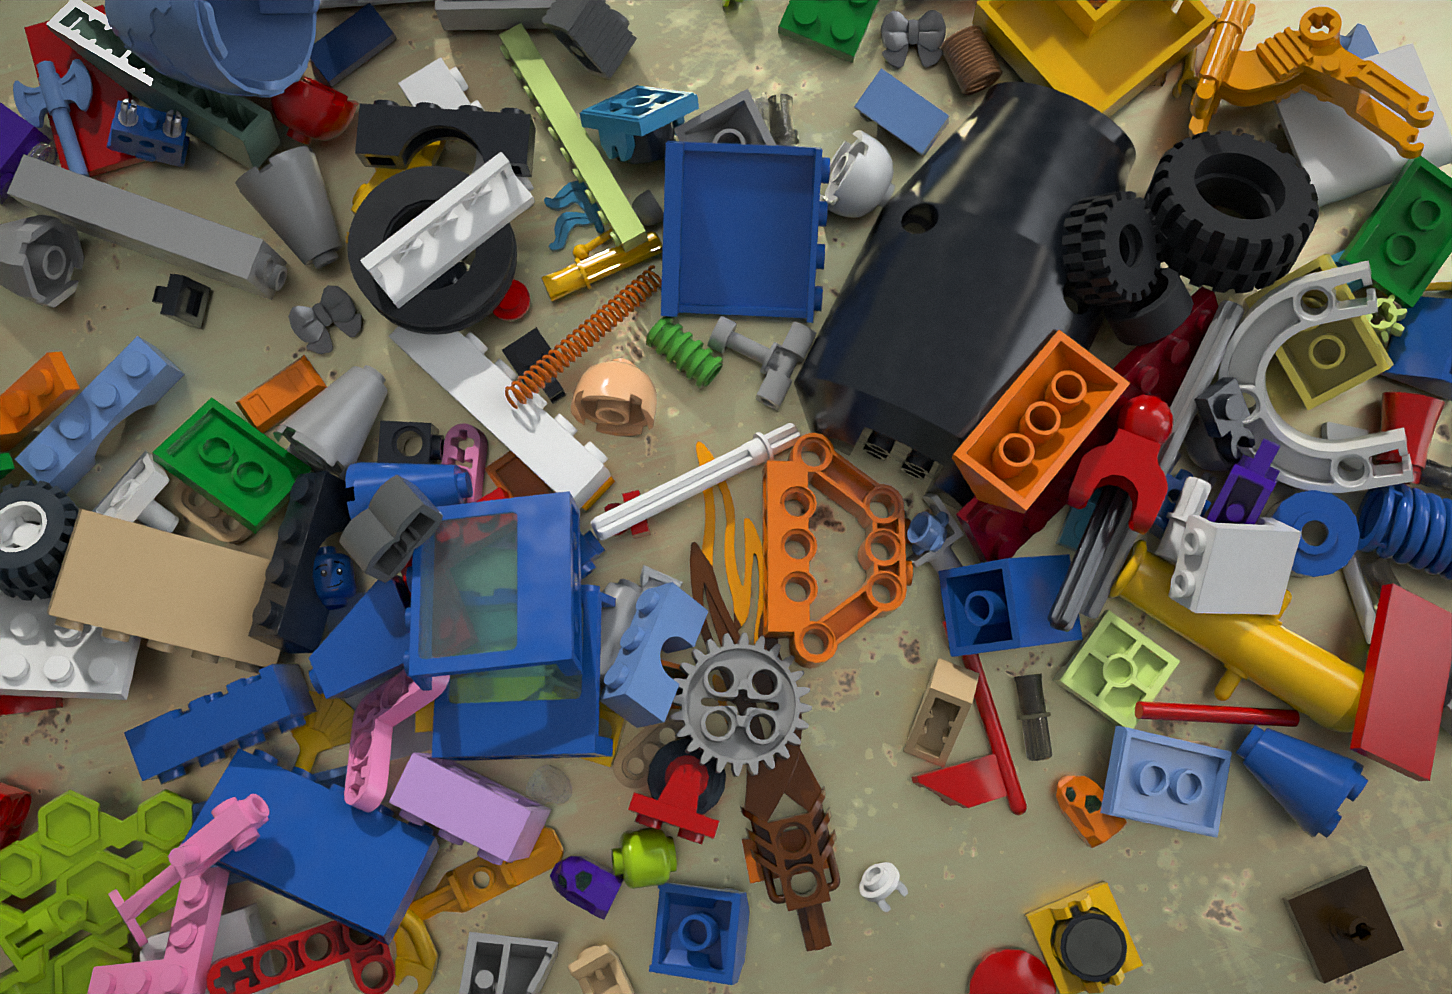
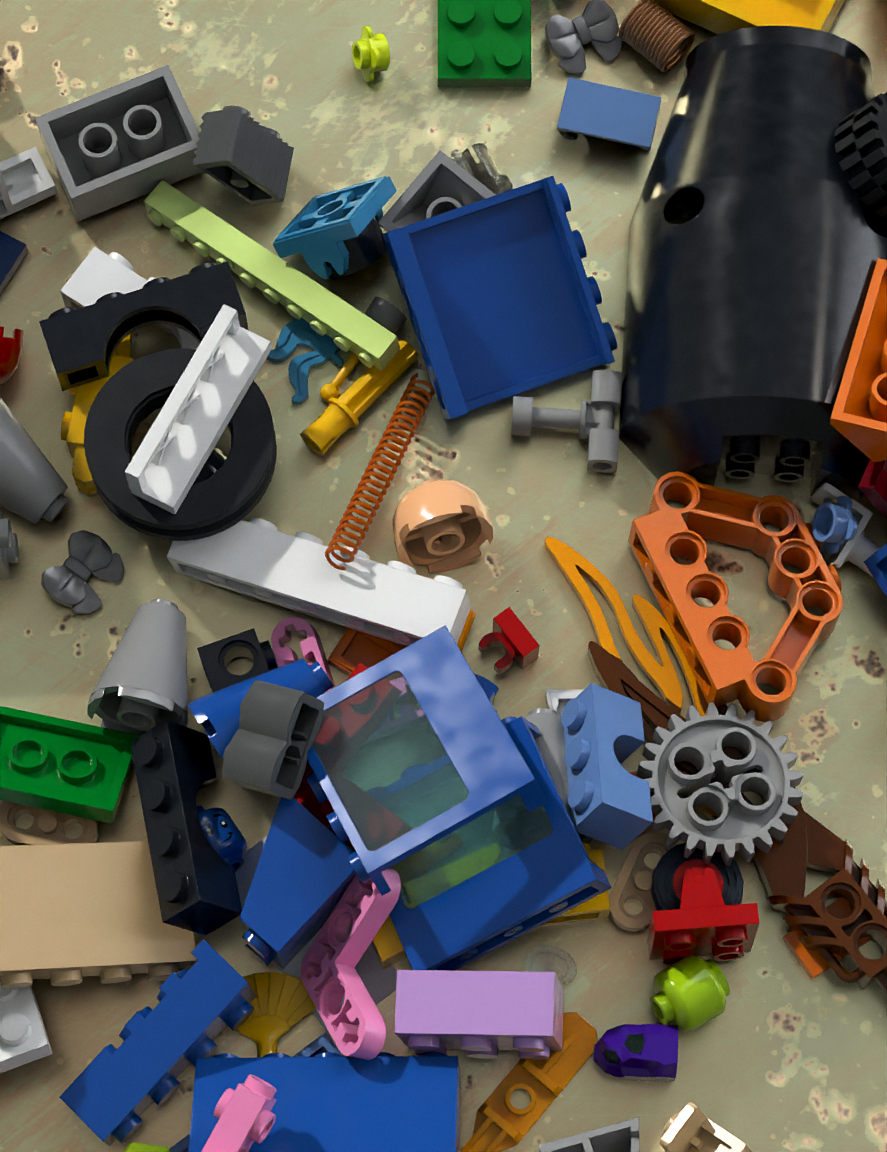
camera: 25 degrees left, 10 degrees down
orange tile [235,355,327,434] -> none
red plate [492,279,531,321] -> none
black plate [502,327,566,404] -> none
white axle [591,423,801,540] -> none
bright green piece [646,316,723,388] -> none
blue slope [649,882,750,985] -> none
white cylinder [820,130,895,217] -> none

